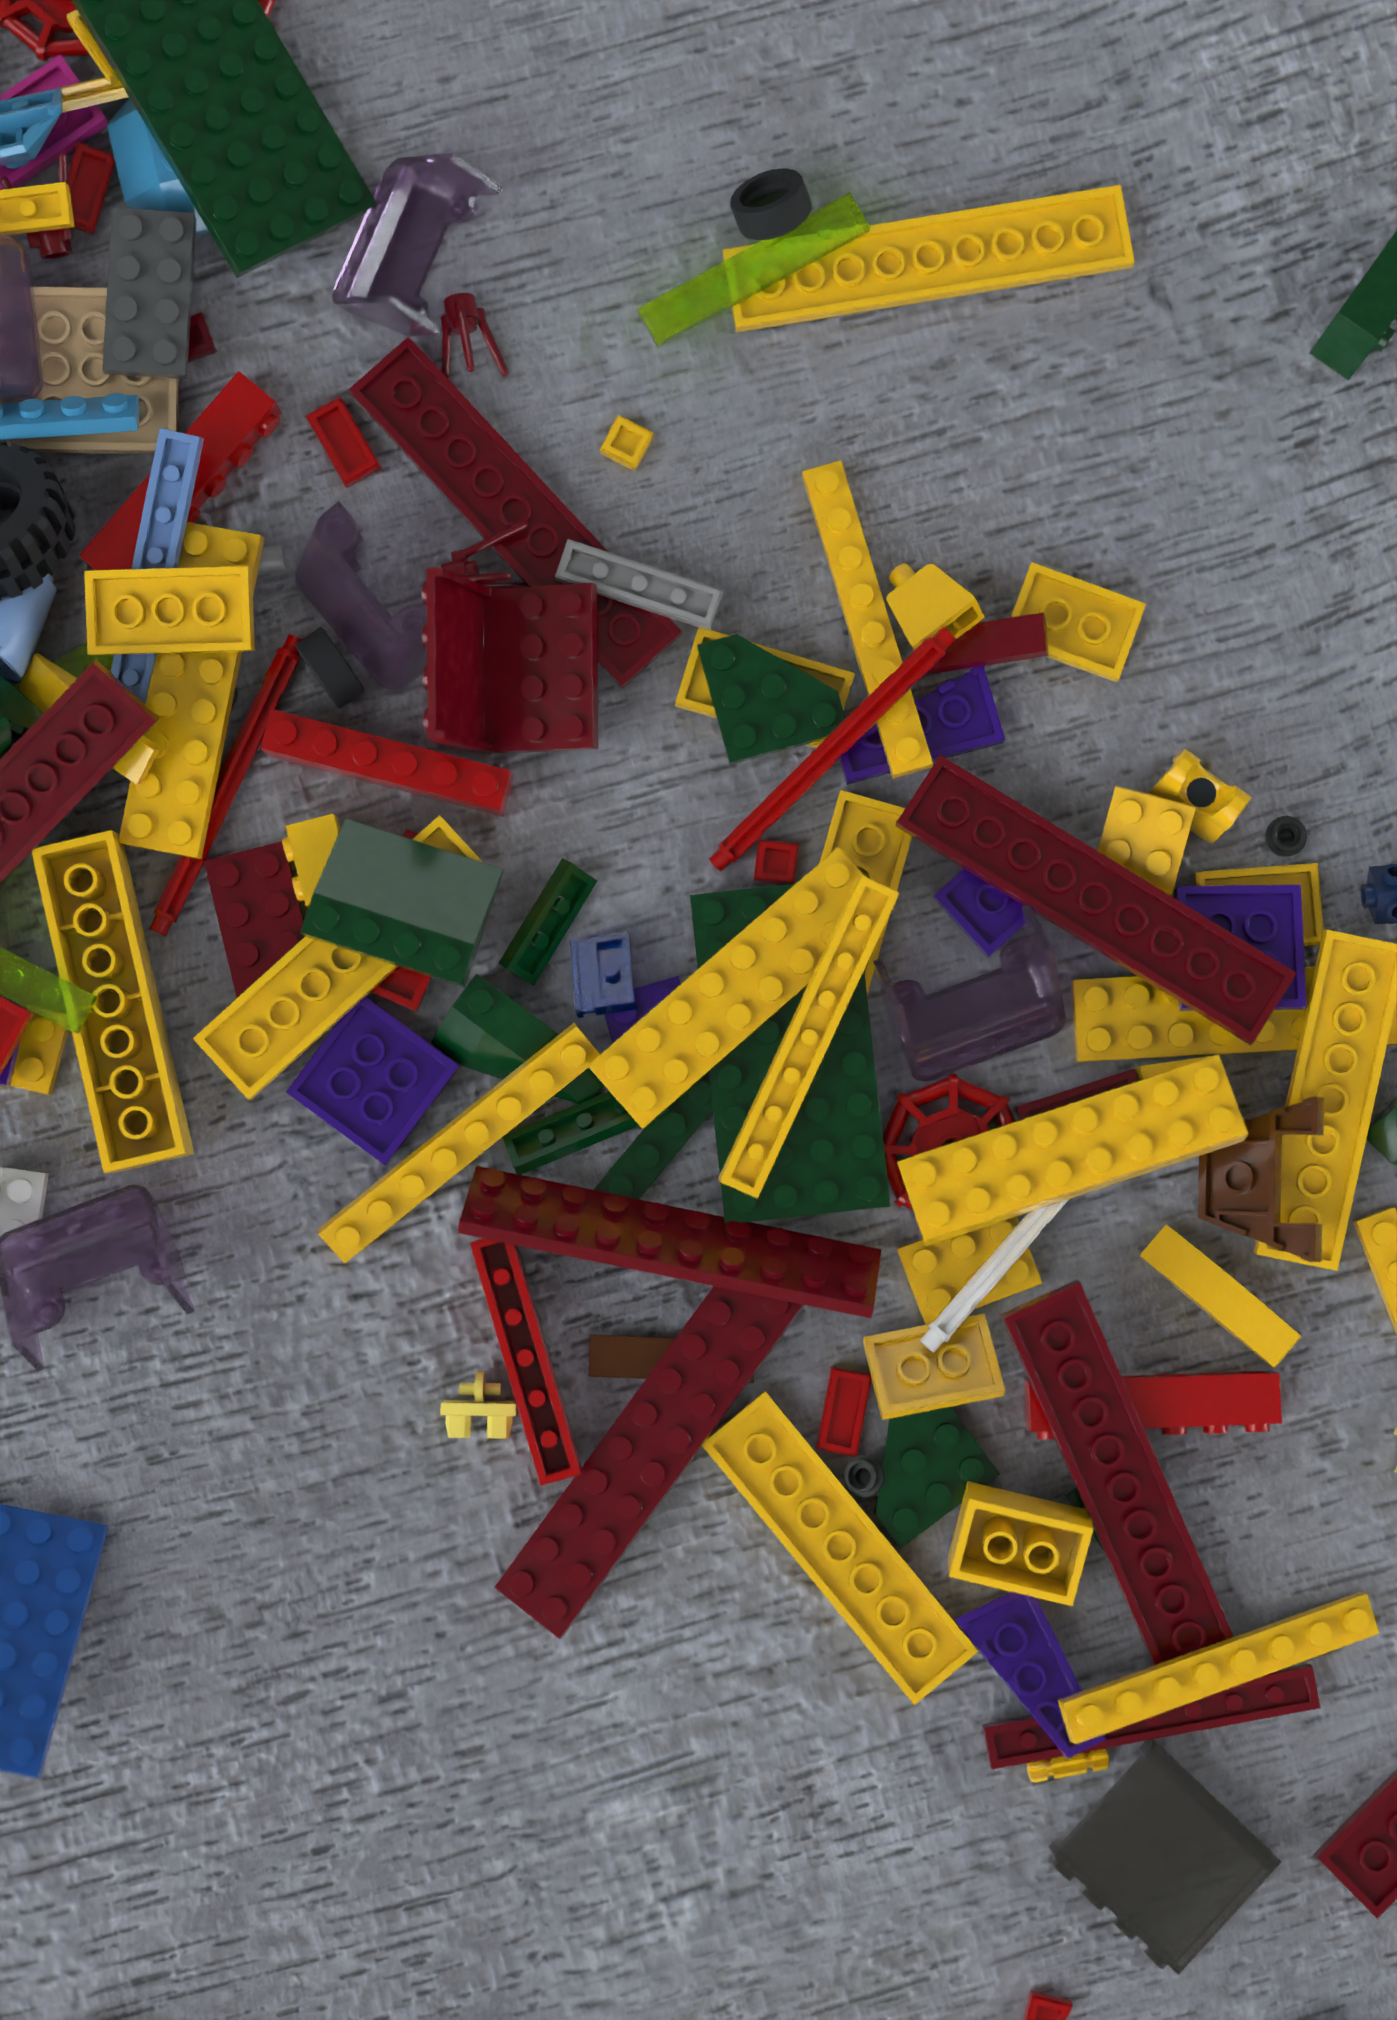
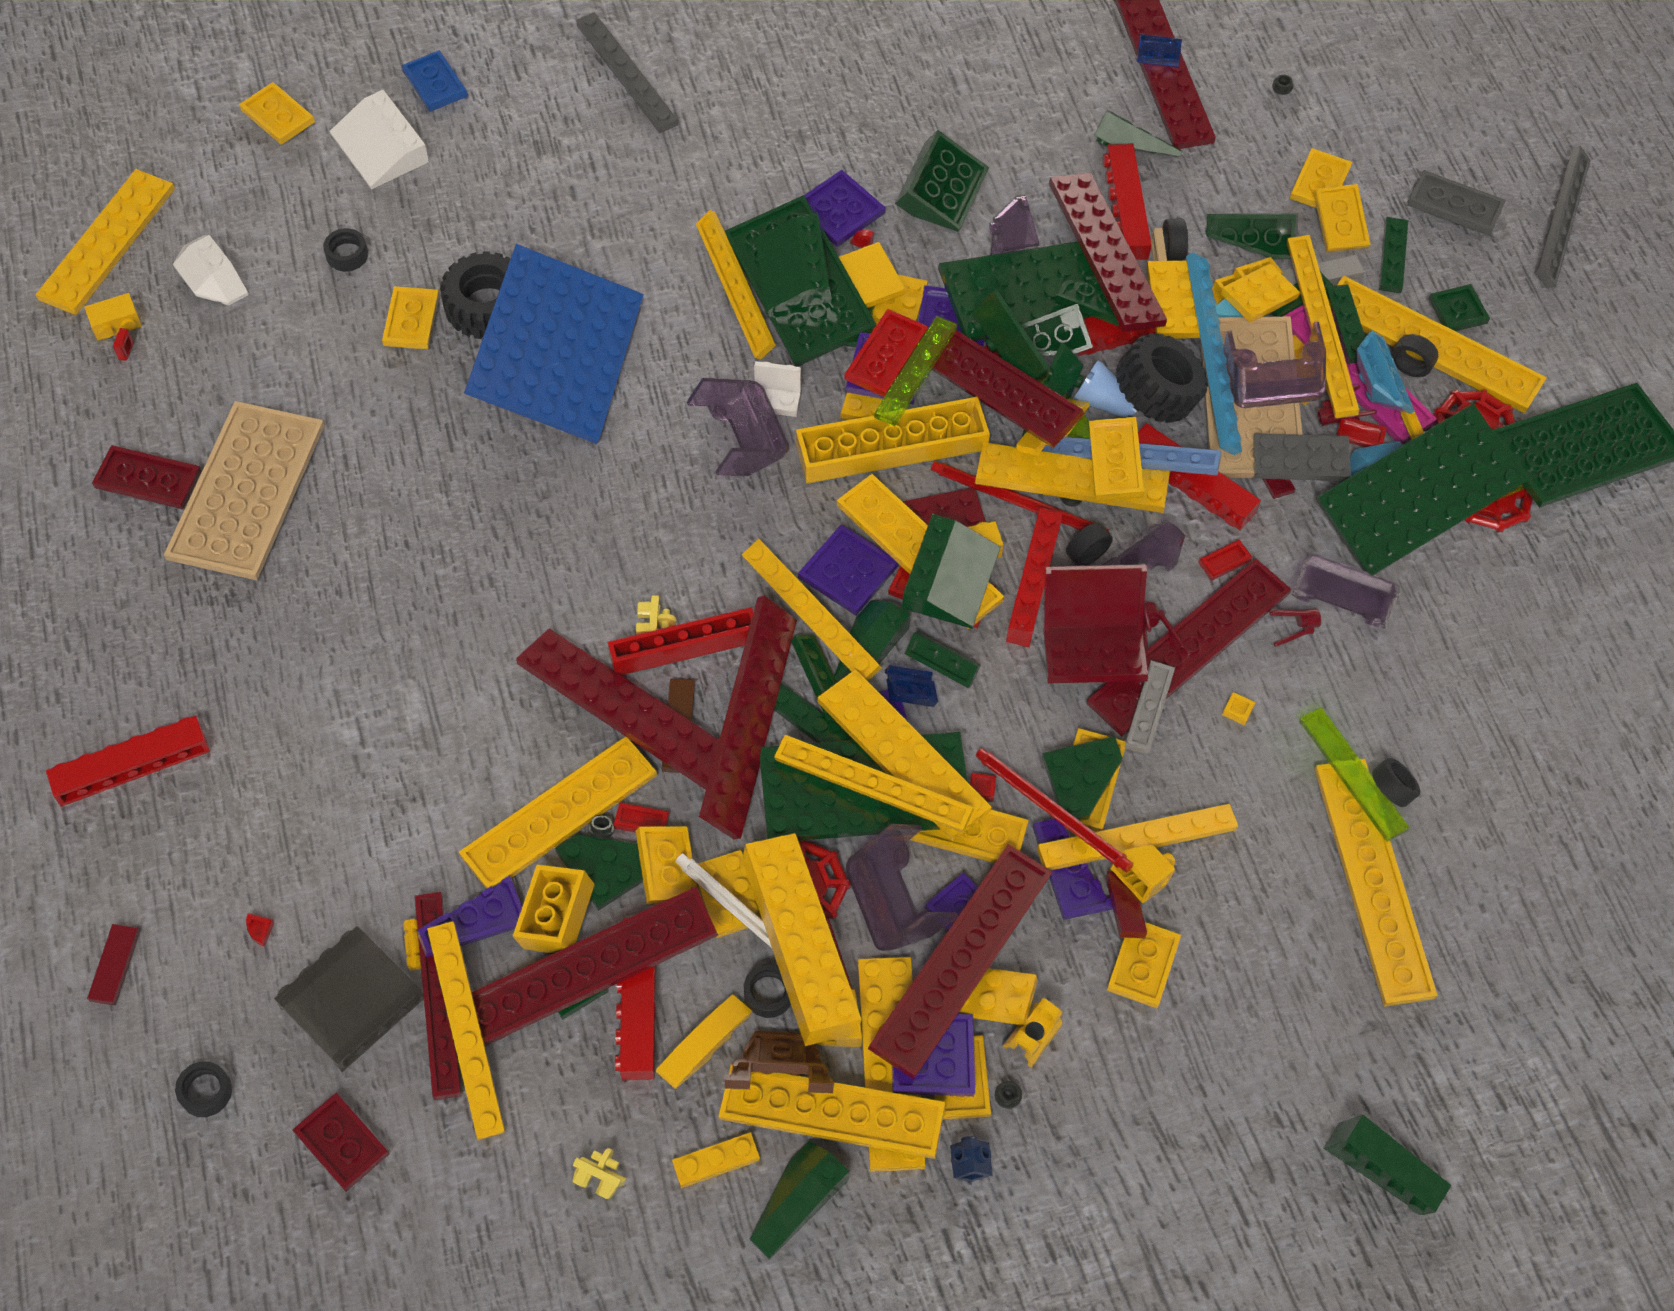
camera: 90 degrees right, 25 degrees down
none -> black tyre [743,964,791,1018]

